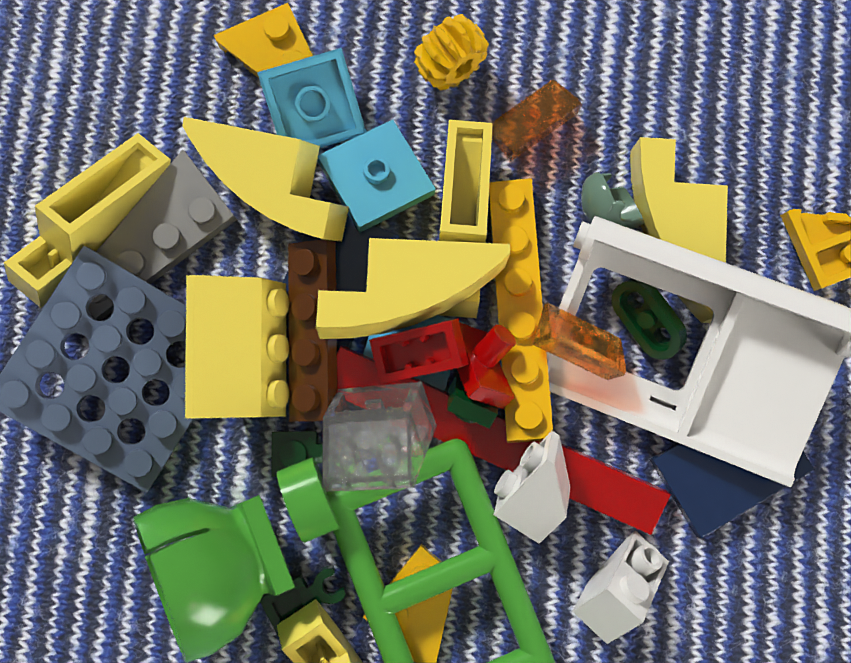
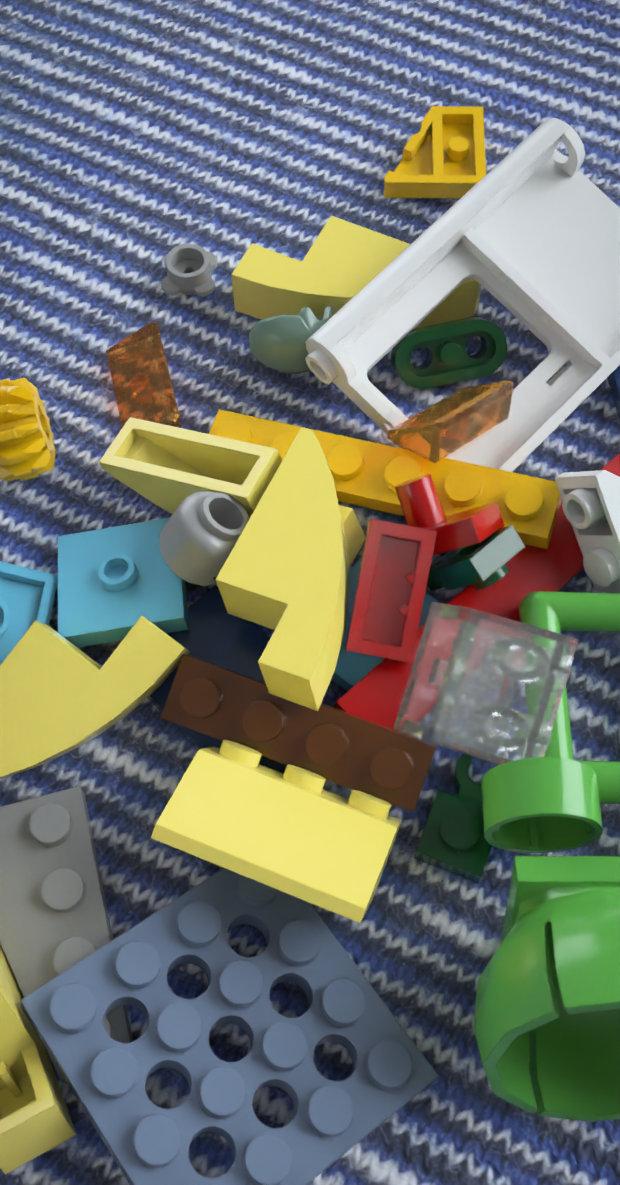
camera: 65 degrees left, 20 degrees down
none -> light grey head [159,491,249,586]
none -> light grey plate [161,244,218,297]

